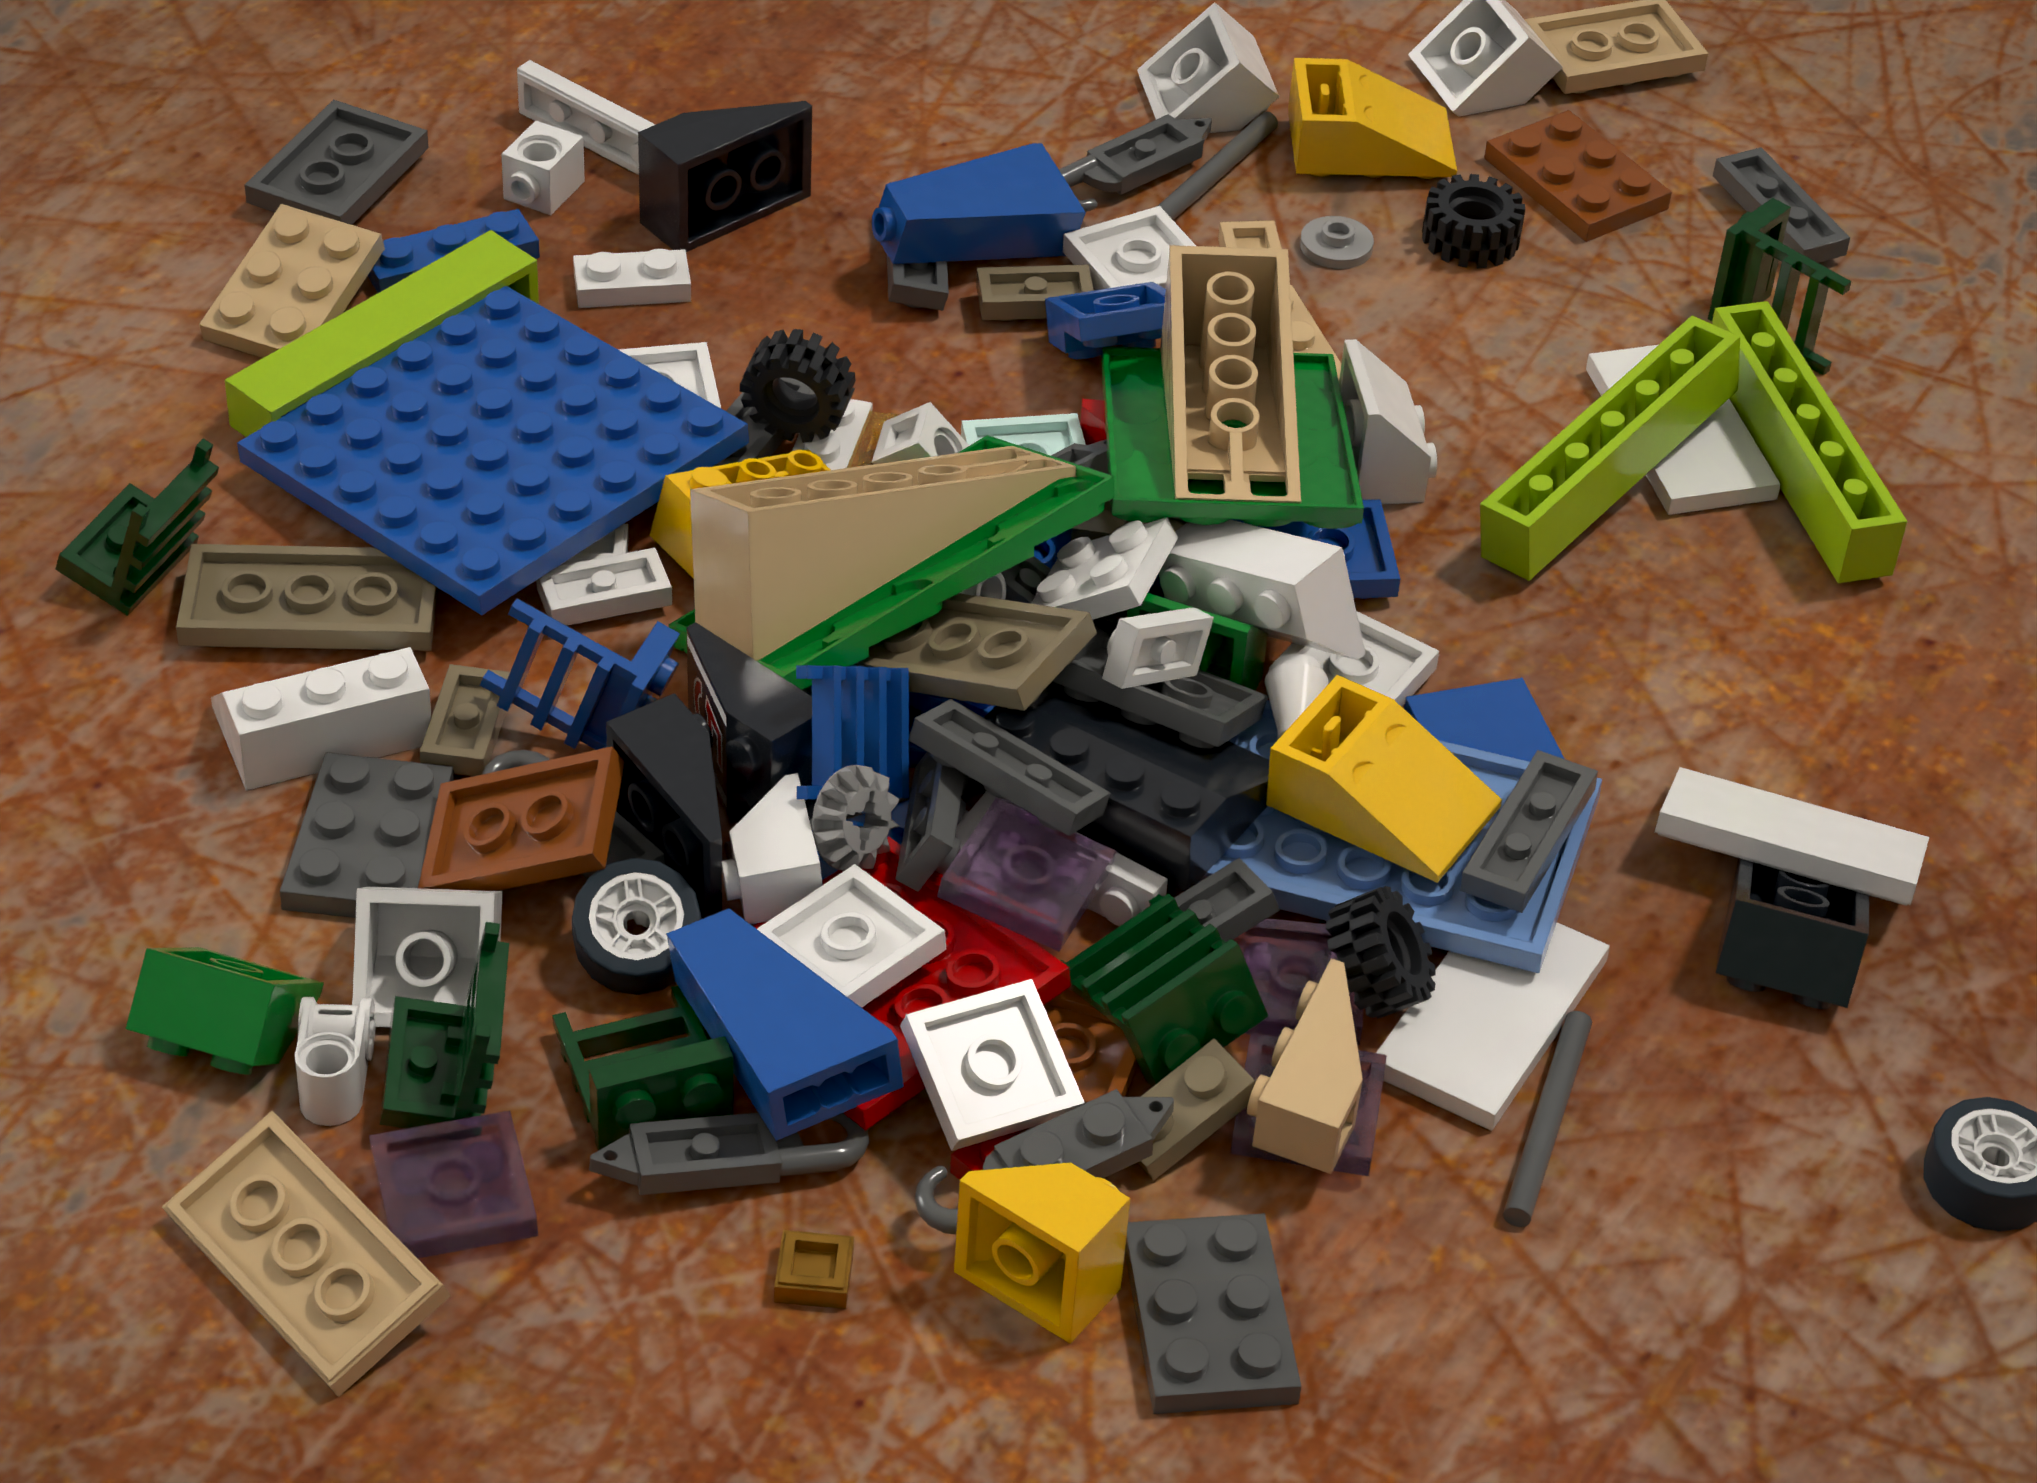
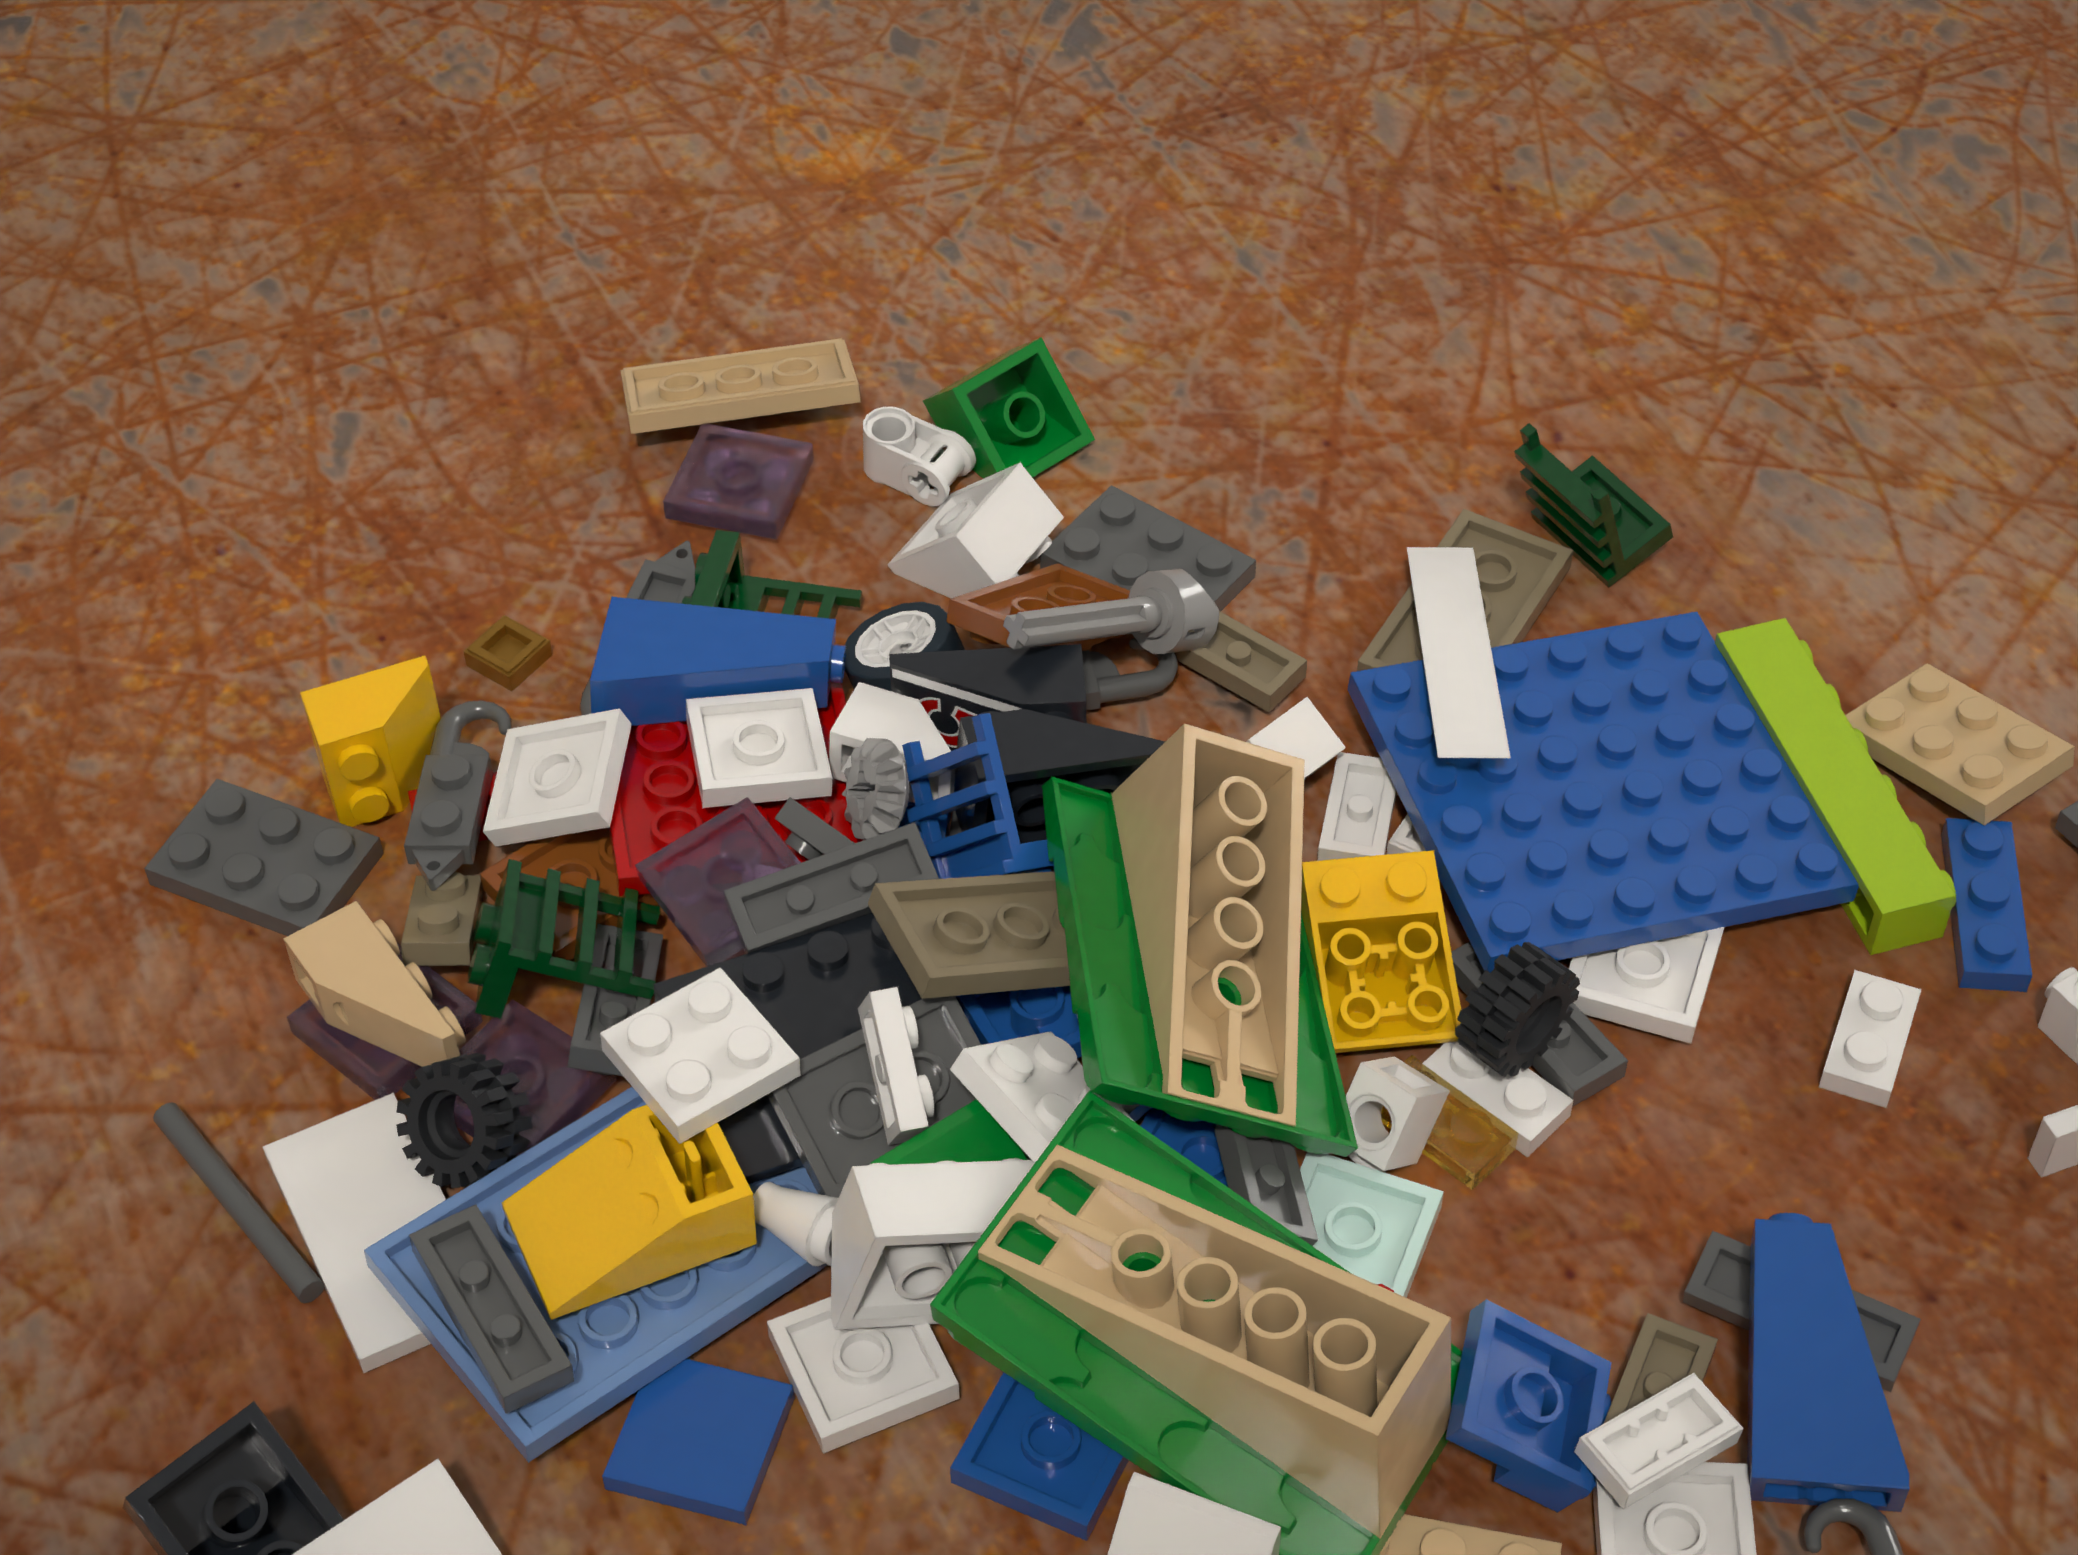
camera: 125 degrees right, 5 degrees up
white slope [211,647,431,791] -> none
dark green plate [379,922,509,1138] -> none
blue plate [480,599,680,750] -> none
black slope [638,101,813,252] -> none
none -> white plate [600,967,801,1144]
none -> light grey piece [1003,568,1219,654]
none -> white brick [1246,697,1346,780]
none -> white sticker [1407,547,1511,758]
none -> white plate [1574,1373,1744,1510]

